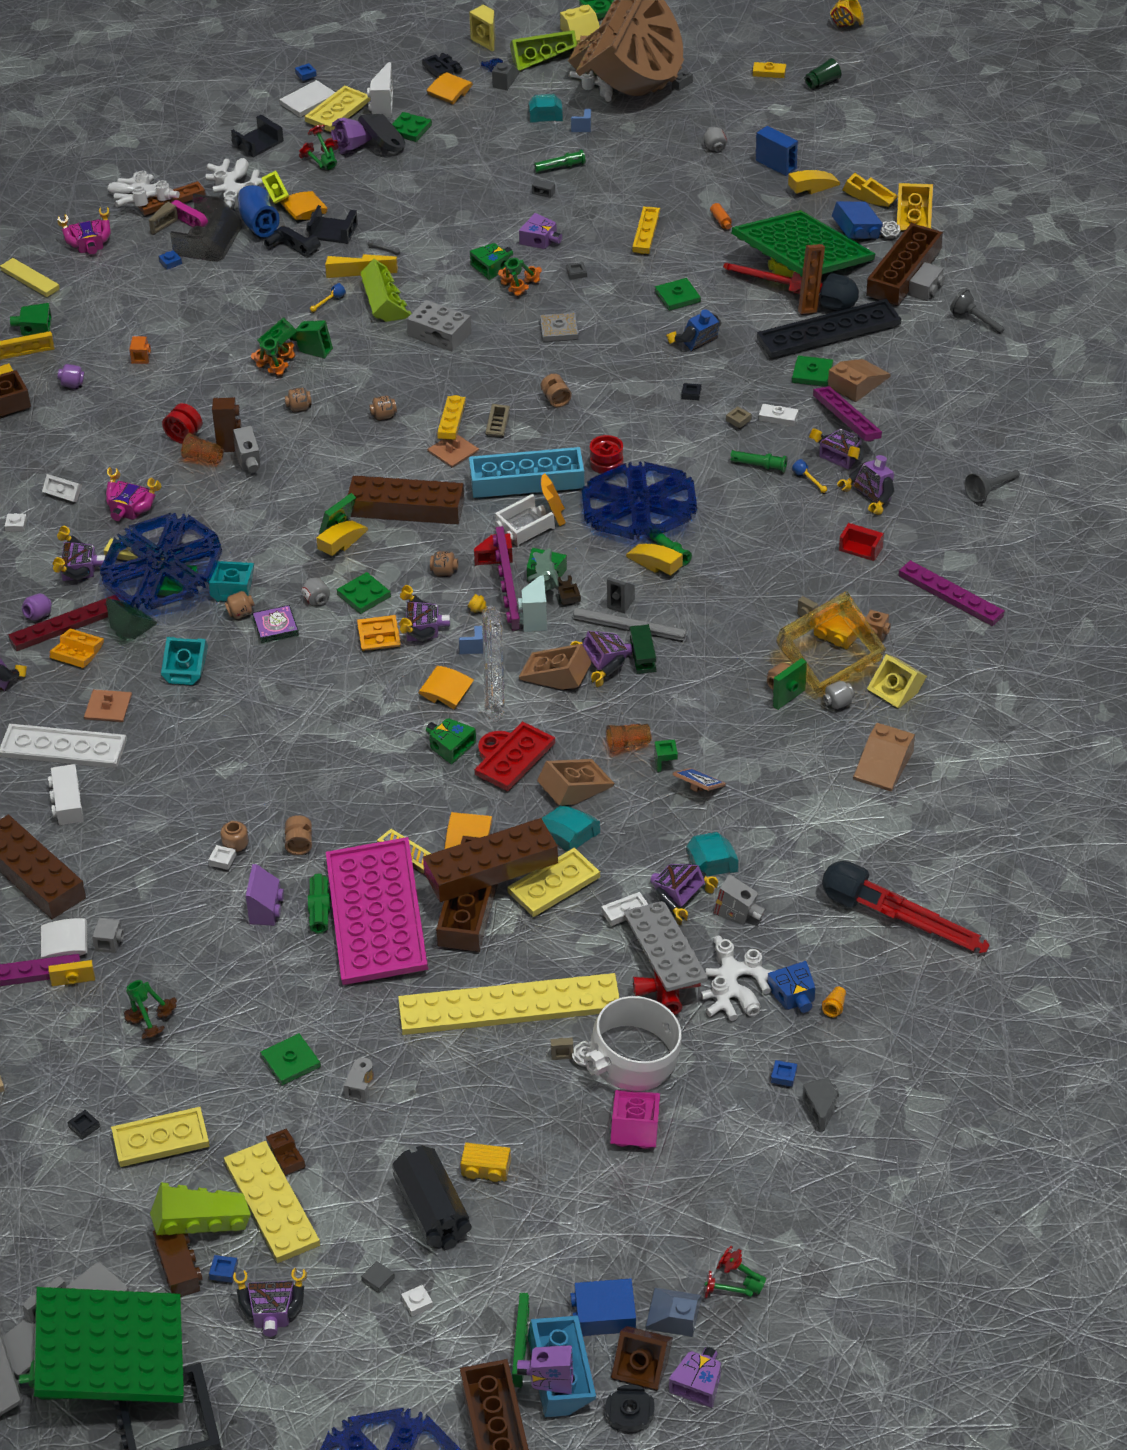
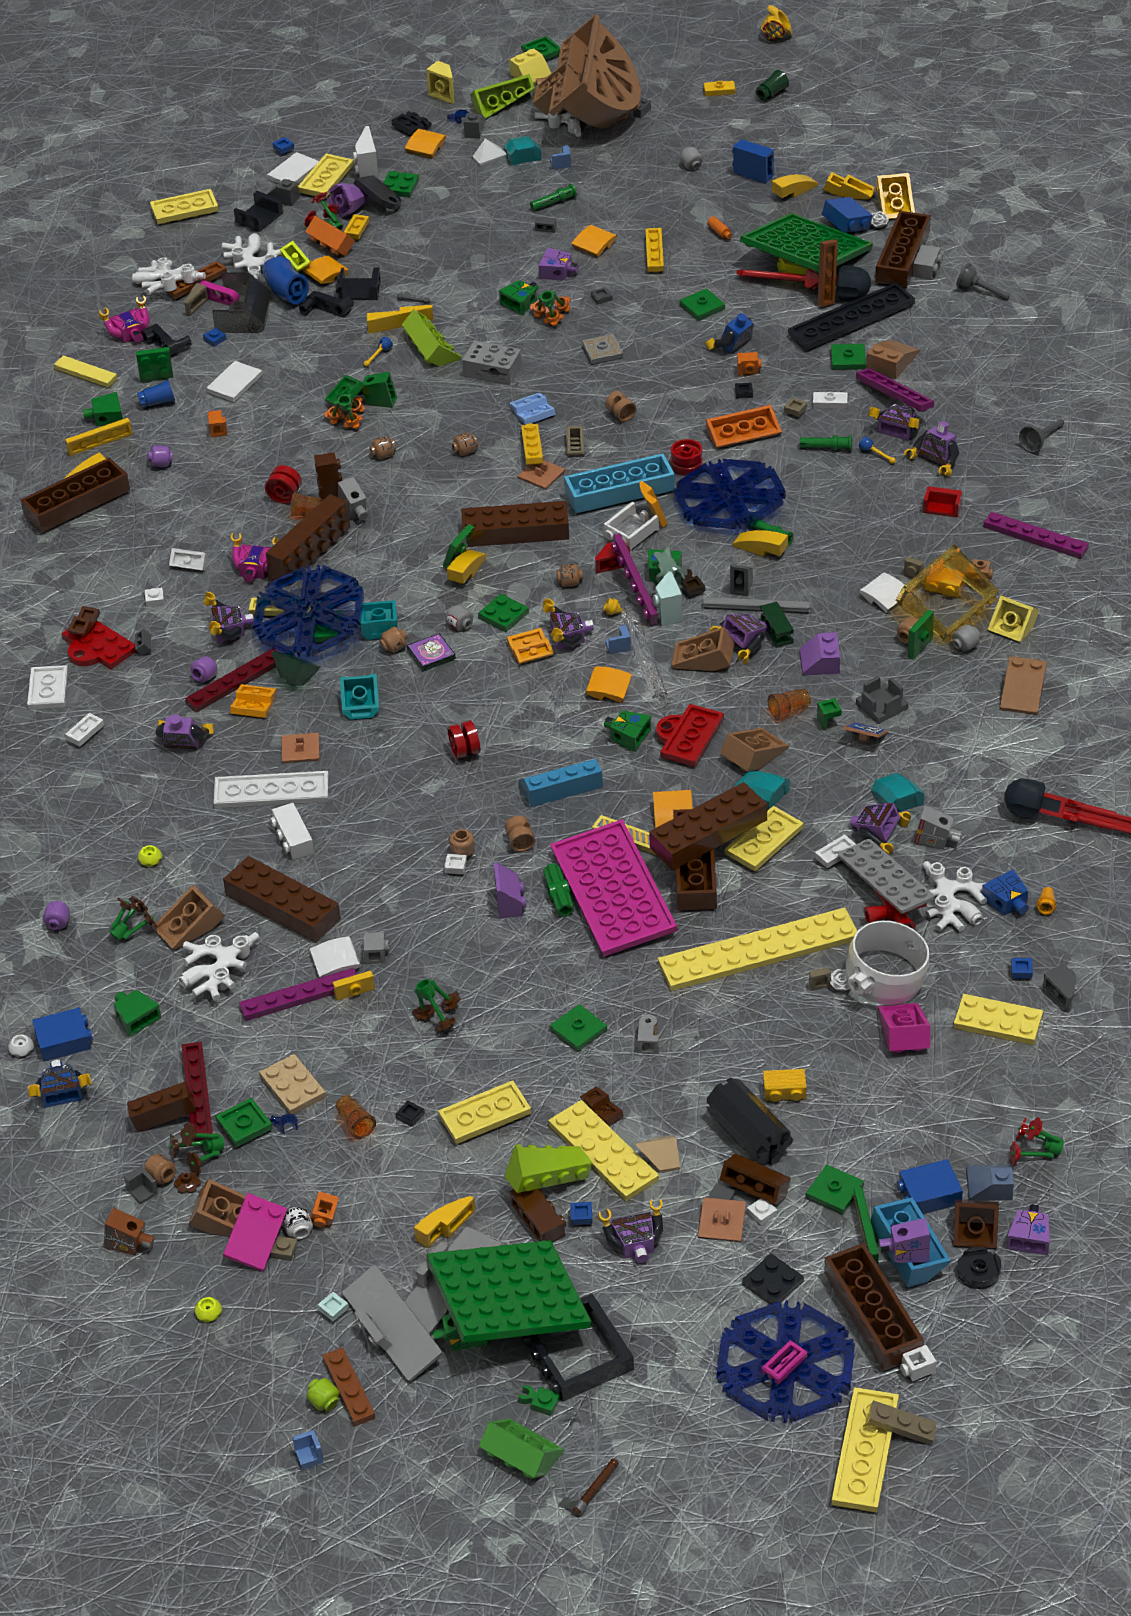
camera: 10 degrees left, 0 degrees up
none -> green plate [136,347,173,382]
none -> blue plant [137,380,175,408]
none -> black beam [141,324,192,356]
none -> light yellow plate [150,189,219,224]
none -> white tile [206,361,263,402]
none -> reddish brown brick [266,494,350,587]
none -> dark grey slope [267,179,299,206]
none -> orange brick [305,216,355,256]
none -> clear orange plant [335,1095,376,1139]
none -> yellow plate [344,214,370,240]
none -> yellow slope [414,1196,476,1248]
none -> red wheel [447,720,481,759]
none -> white slope [473,139,507,166]
none -> light blue slope [509,393,556,425]
none -> dark azure slope [519,759,603,807]
none -> light orange slope [571,225,617,258]
none -> tan slope [635,1135,680,1173]
none -> nougat piece [698,1197,746,1242]
none -> orange slope [705,405,782,448]
none -> reddish brown brick [720,1153,791,1205]
none -> orange brick [737,352,762,377]
none -> black plate [742,1253,804,1308]
none -> medium lavender slope [800,632,840,676]
none -> green plate [806,1164,864,1214]
none -> dark grey panel [856,676,908,724]
none -> white slope [859,573,912,613]
none -> light yellow plate [954,994,1043,1045]

